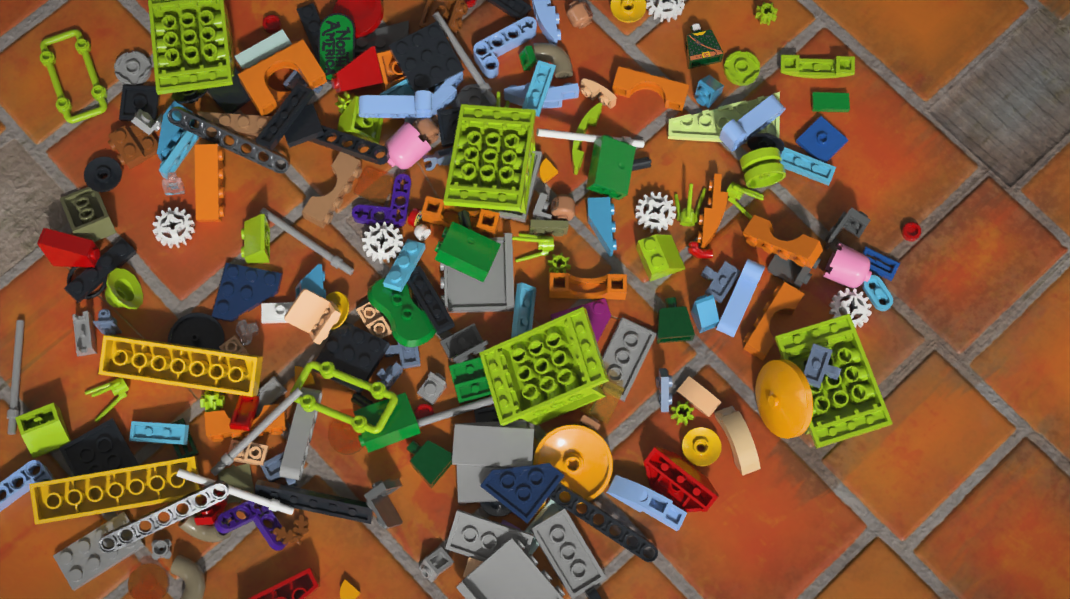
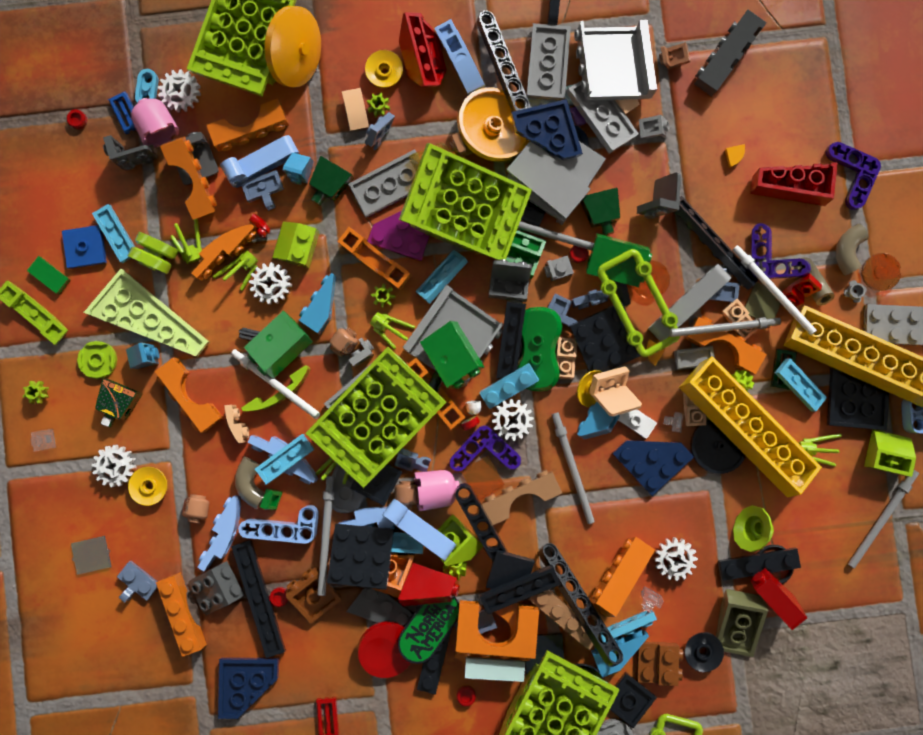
camera: 140 degrees left, 15 degrees up
light grey hinge [72,311,97,357] -> none
sand blue hinge [93,309,122,335] -> none
beam [99,480,229,553] -> none
light grey bracket [131,109,163,135] -> none
red tile [229,395,260,431] -> none
lime slope [241,214,270,264] -> none
dark orange animal [273,515,309,545] -> none
olive plate [529,220,568,237] -> none
light orange tile [540,158,558,184] -> none
tan arch [714,406,761,476] -> none
light blue beam [719,95,786,152] -> none
black dish [747,133,784,153] -> none
sand blue plate [803,344,841,388] -> none

